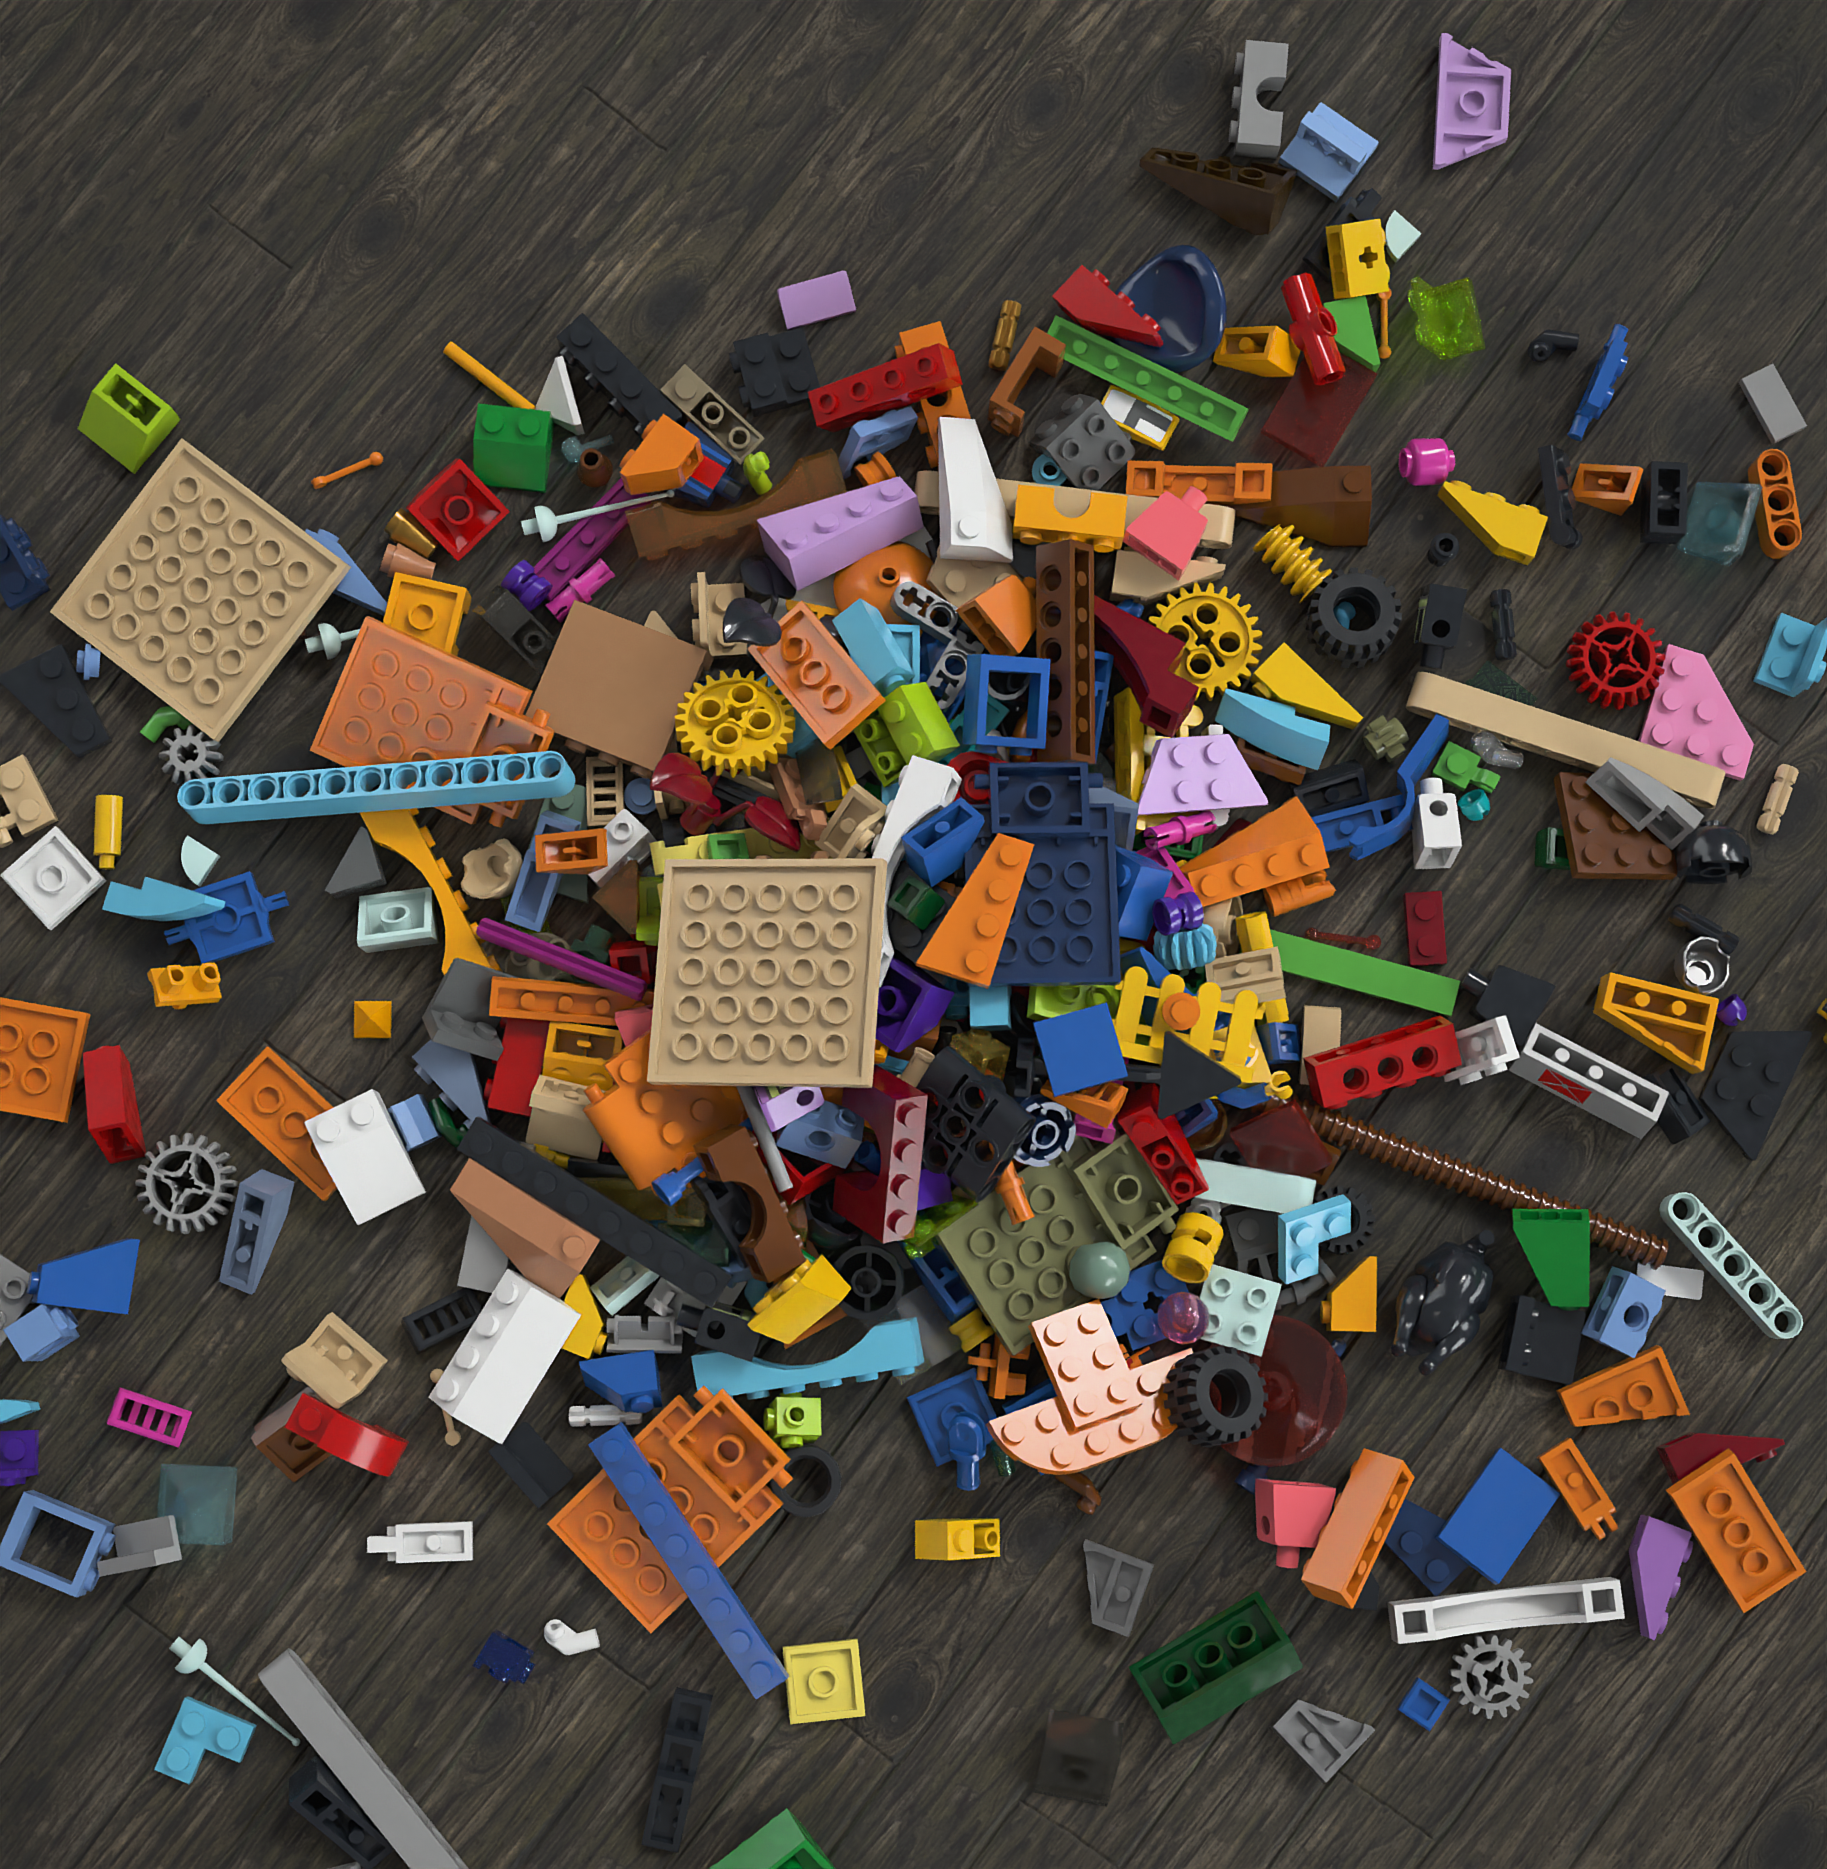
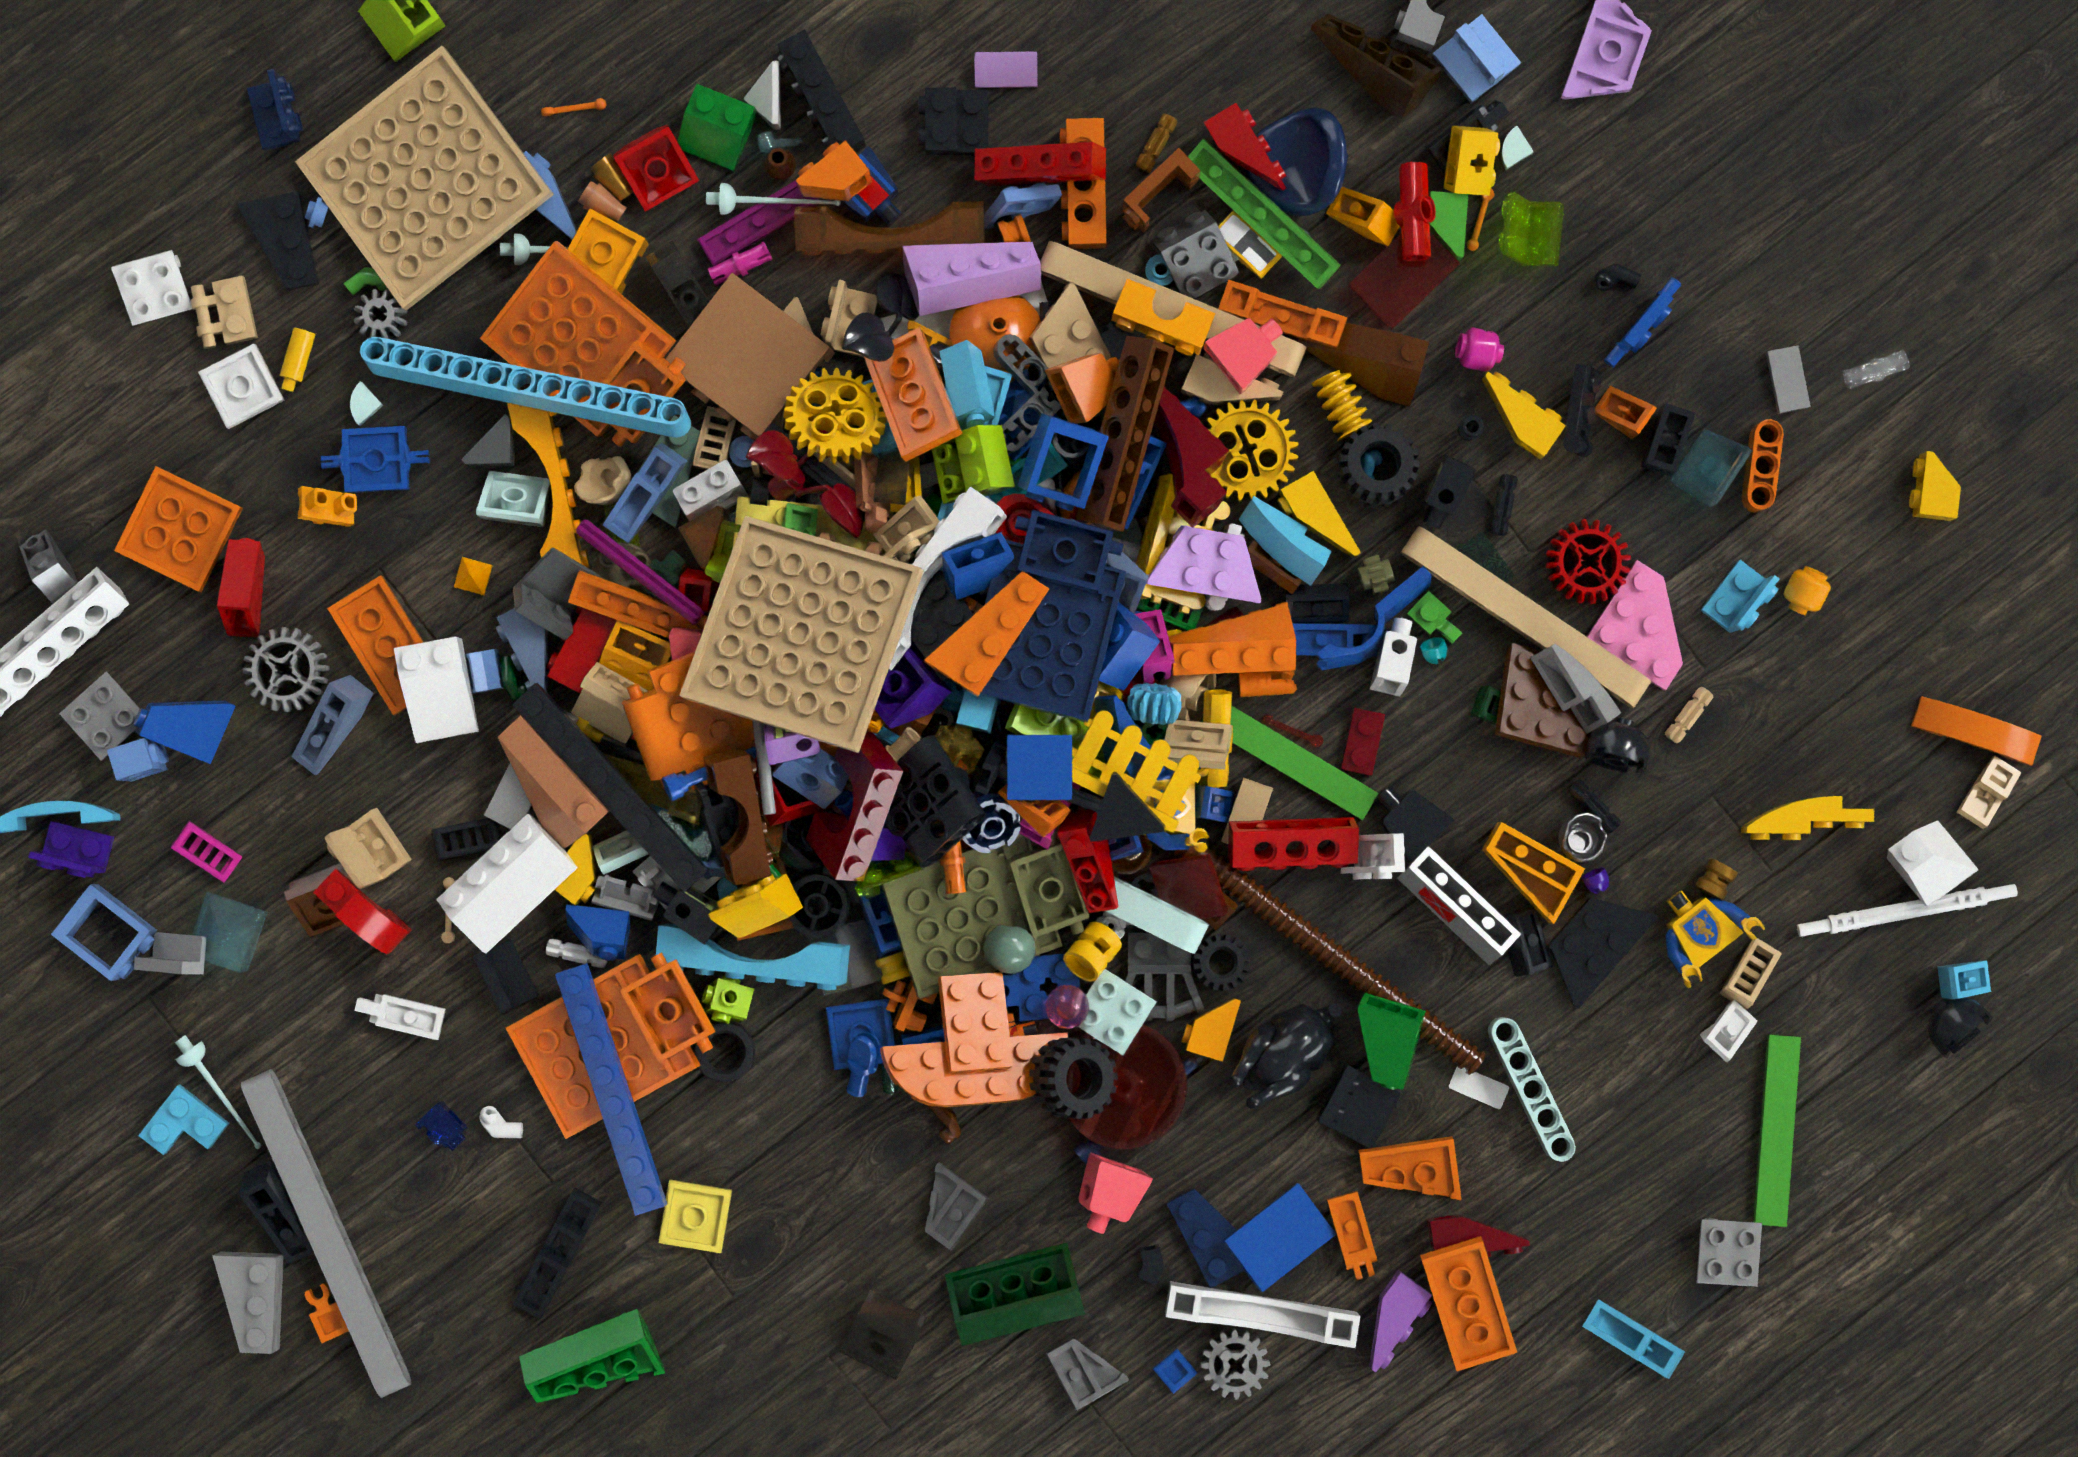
camera: 20 degrees right, 5 degrees up
medium azure slope [102,877,226,921] -> none
light orange bar [443,342,536,410] -> none
dark purple wheel [501,560,553,611] -> none
orange slope [535,828,608,874] -> none
dark tan slope [660,364,765,465] -> none
lime arm [743,451,772,494] -> none
dark green slope [886,875,945,930] -> none
yellow slope [915,1518,1000,1560] -> none
white wedge [938,417,1013,563] -> none
dark pink pin [1144,810,1217,850] -> none
dark purple wheel [1152,891,1204,936] -> none
orange plate [1162,992,1200,1030] -> none
medium azure plate [1278,1194,1351,1284] -> none
orange brick [1301,1448,1415,1609] -> none
clear arm [1470,731,1523,769] -> none
medium blue brick [1581,1266,1666,1358] -> none

